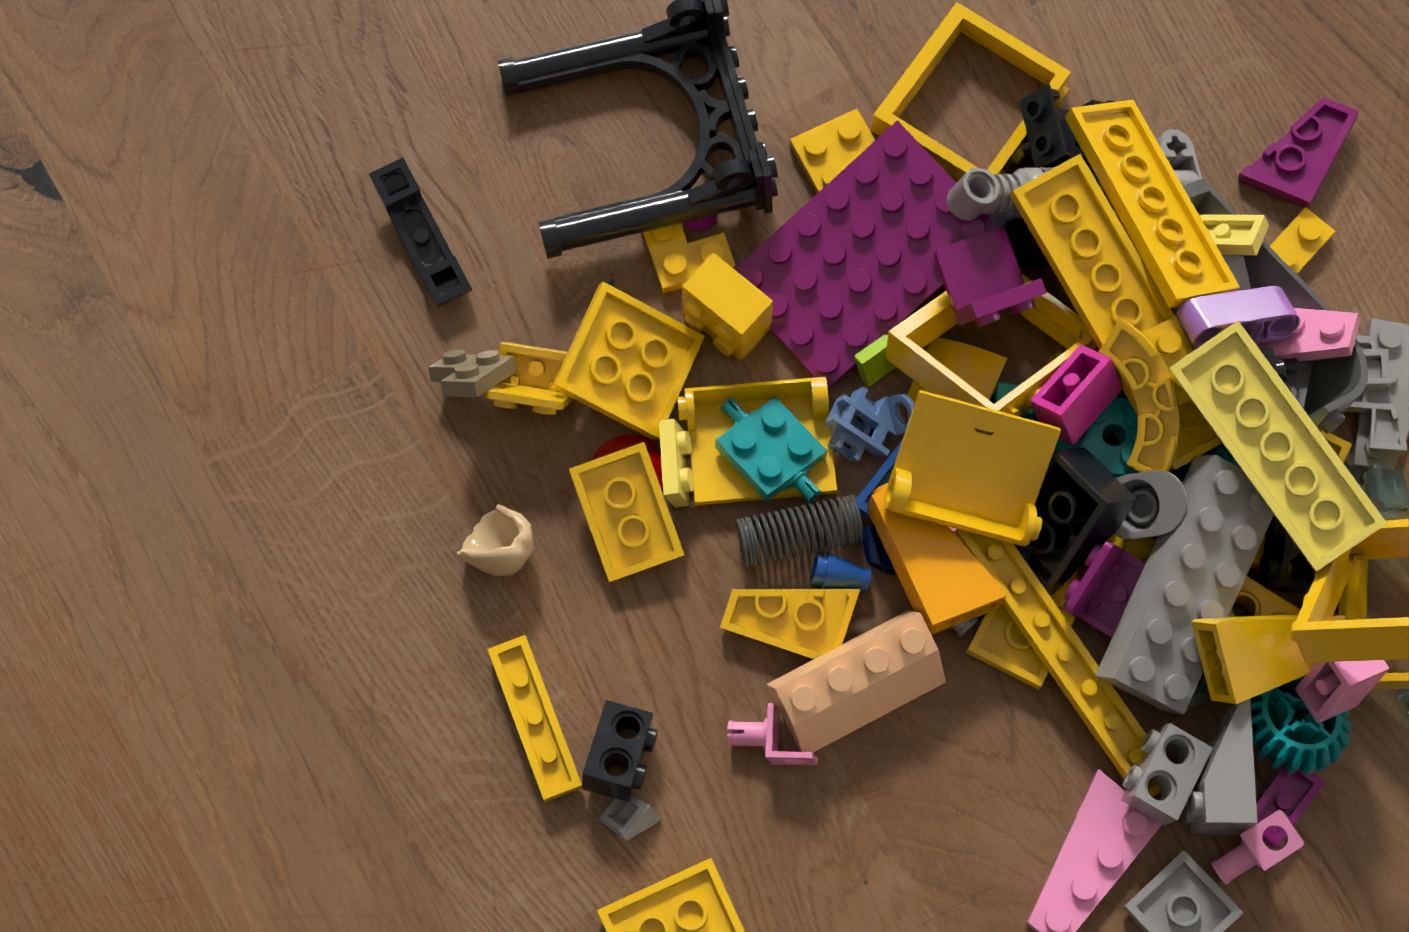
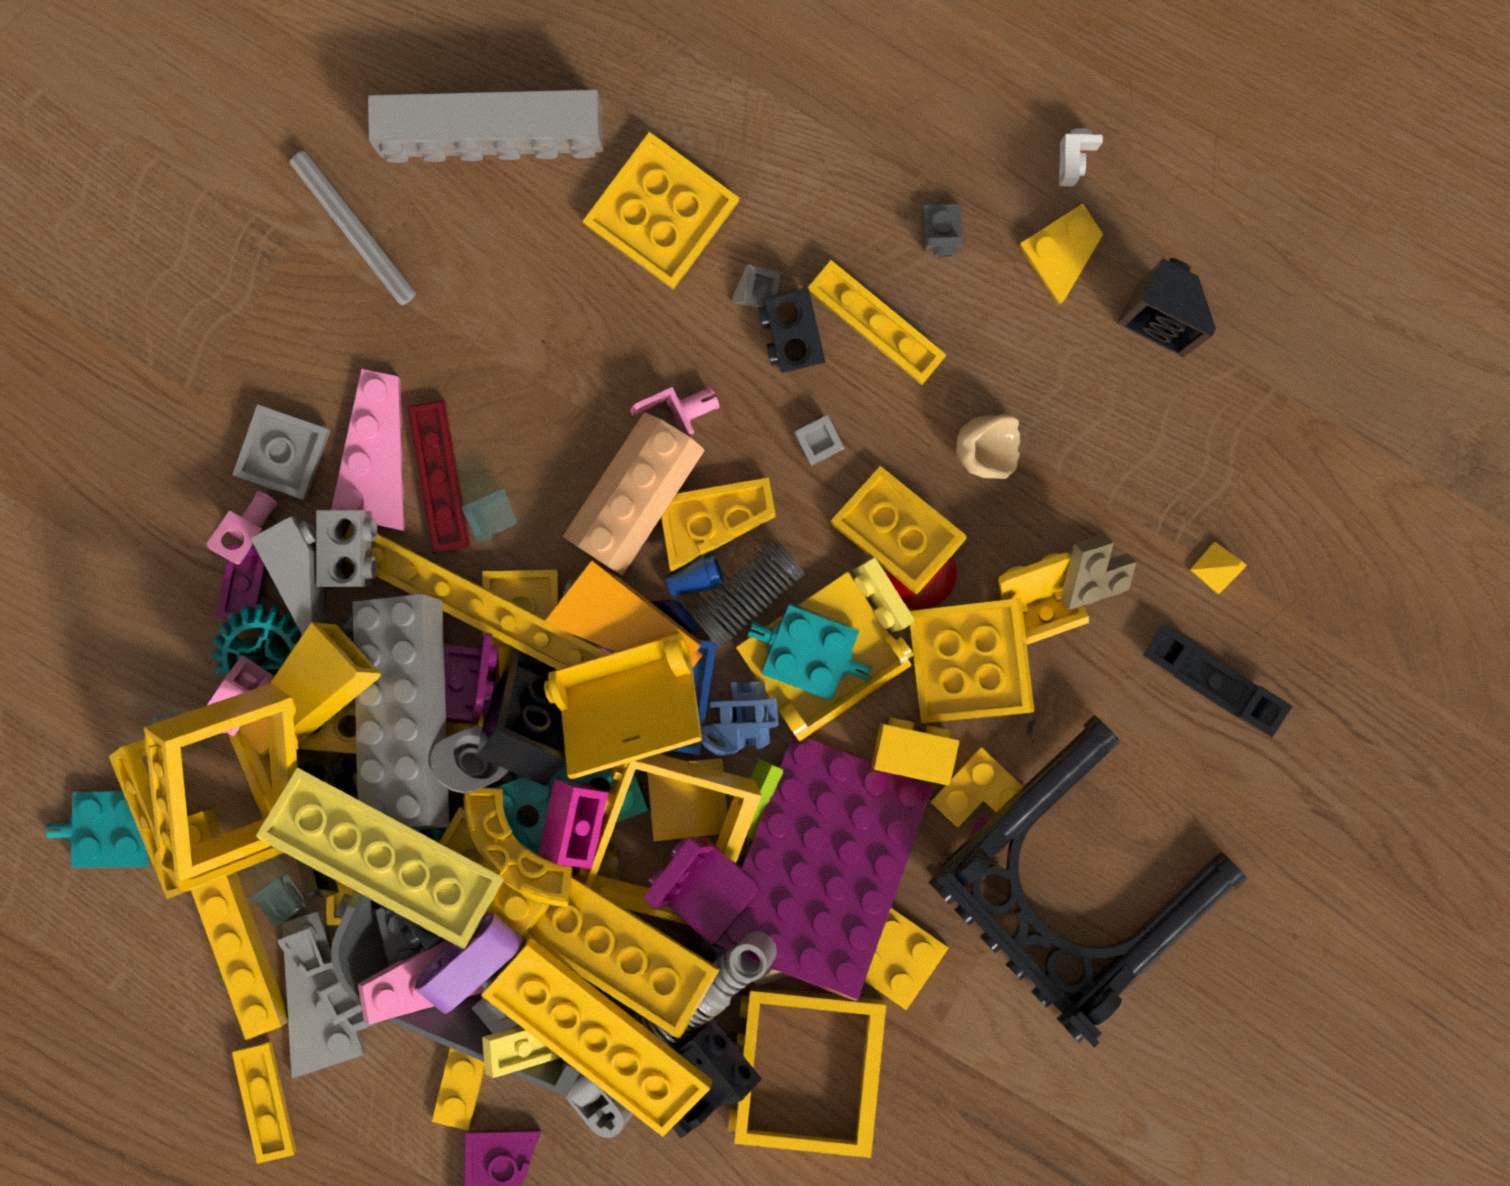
camera: 155 degrees right, 15 degrees up
none -> dark red tile [407,400,471,554]
none -> clear light blue panel [462,489,518,544]
none -> light grey plate [794,415,845,466]
none -> dark grey bracket [922,204,964,258]
none -> yellow wing [1019,203,1103,306]
none -> white bracket [1059,128,1103,187]
none -> black slope [1117,258,1216,357]
none -> yellow slope [1190,541,1247,594]

